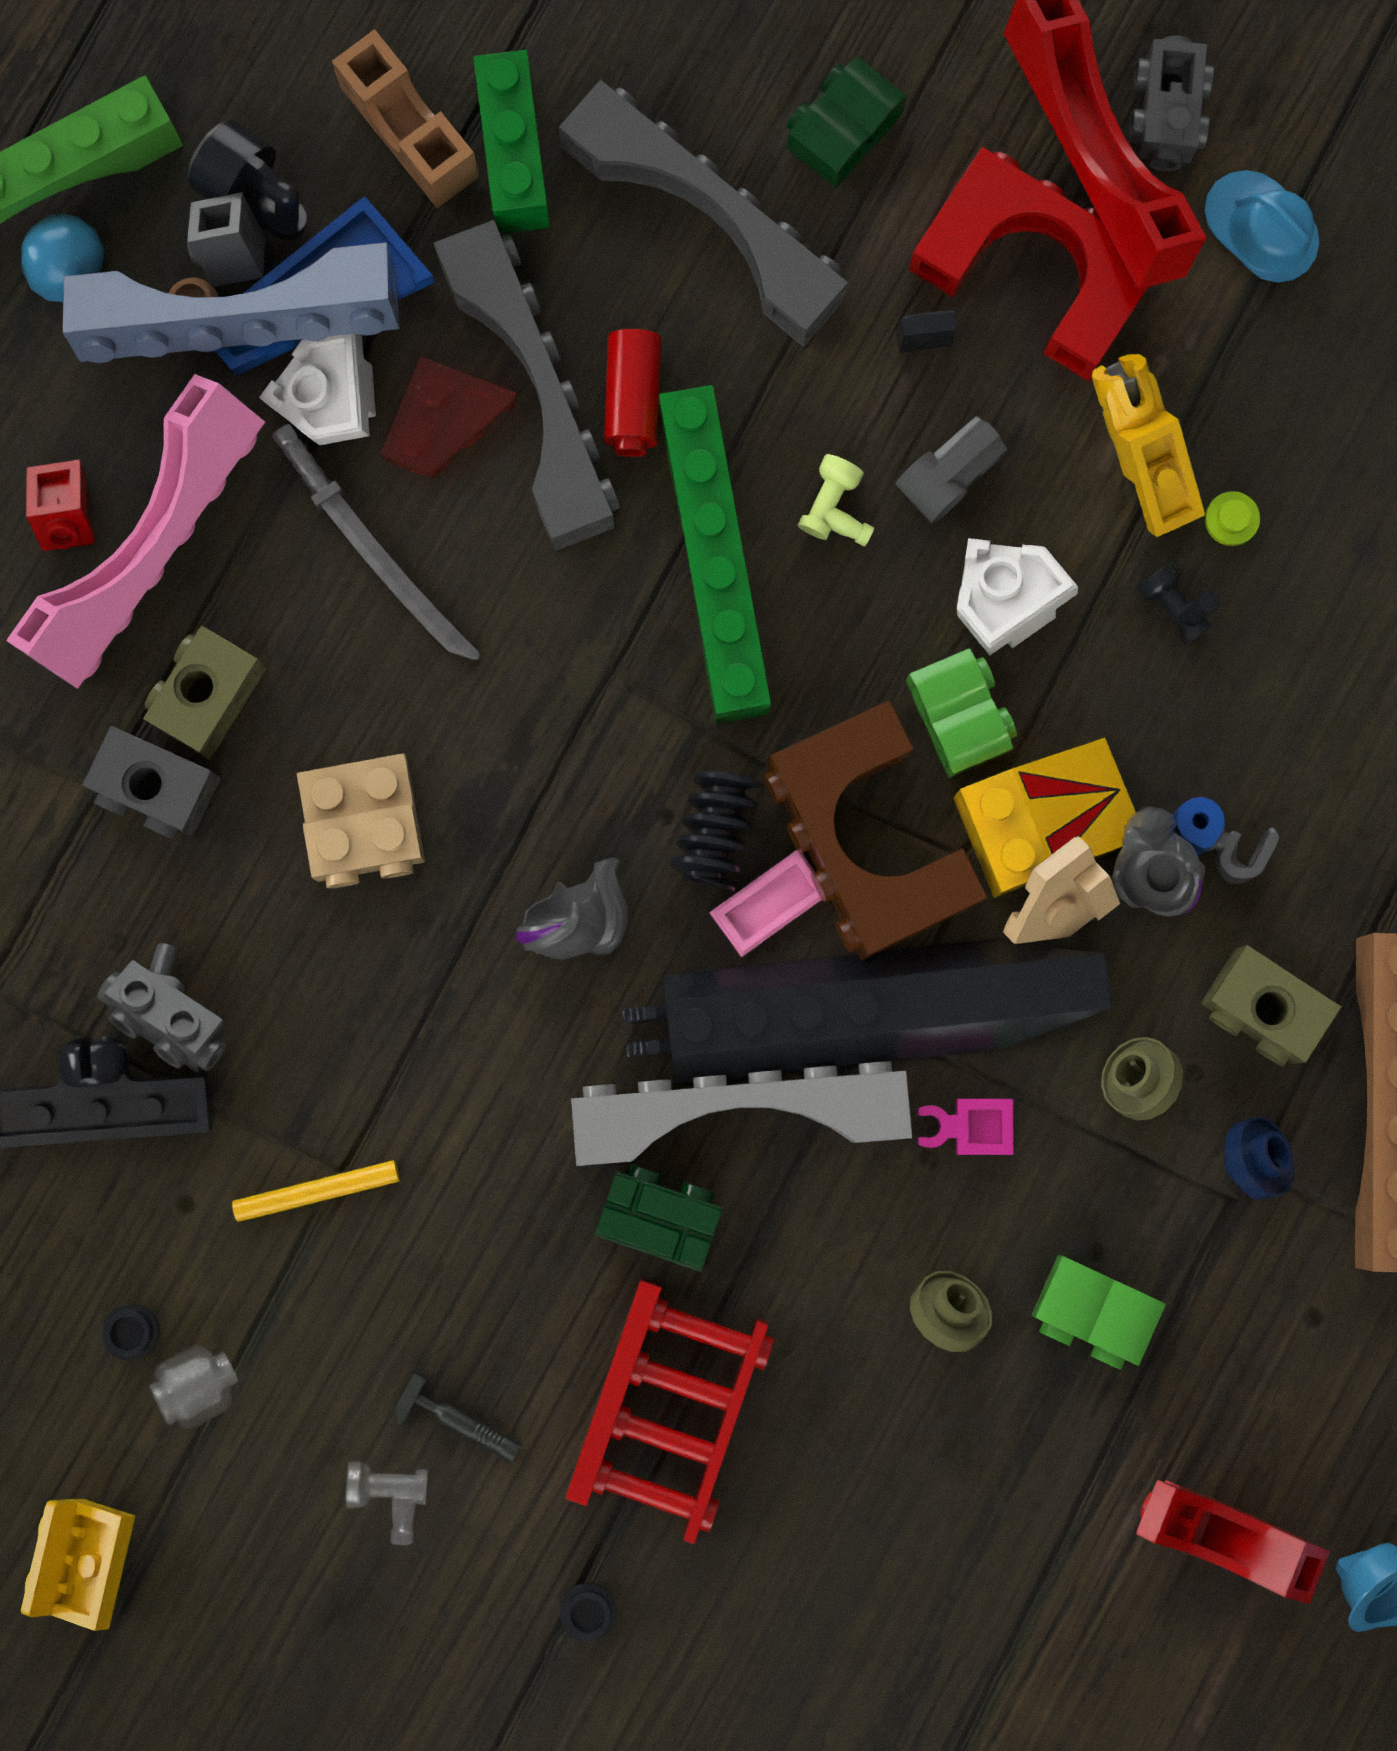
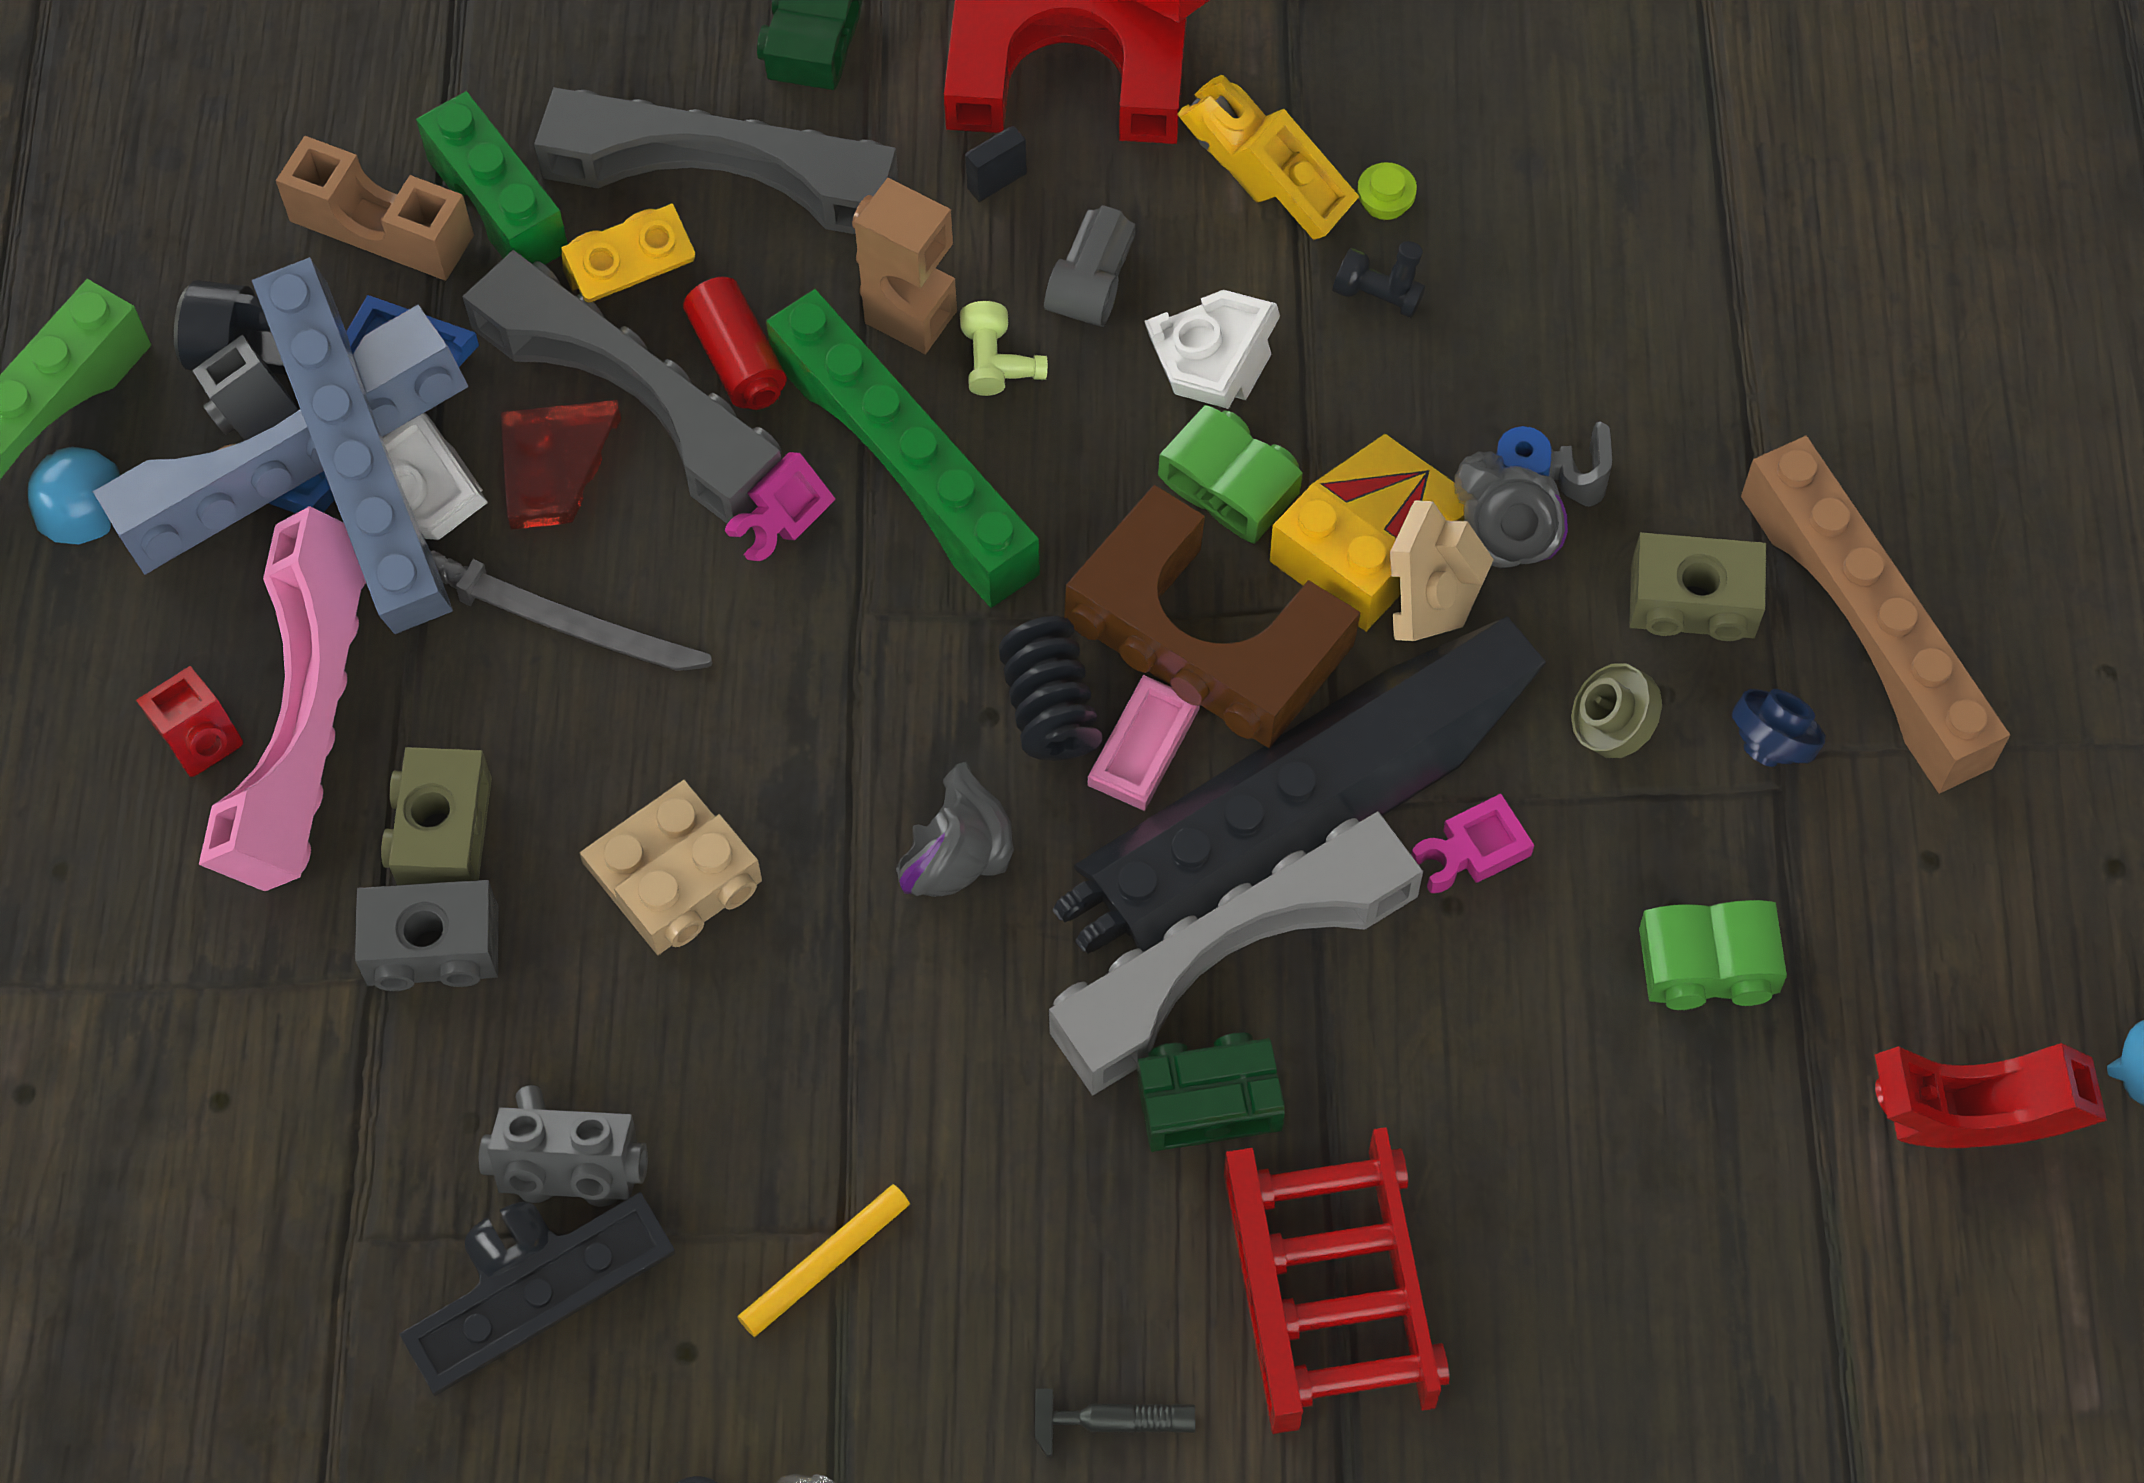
camera: 25 degrees left, 20 degrees down
olive plate [910,1271,992,1352] -> none
none -> sand blue arch [252,257,453,634]
none -> yellow bracket [561,203,695,303]
none -> dark pink plate [725,452,836,561]
none -> medium nougat arch [852,177,957,355]

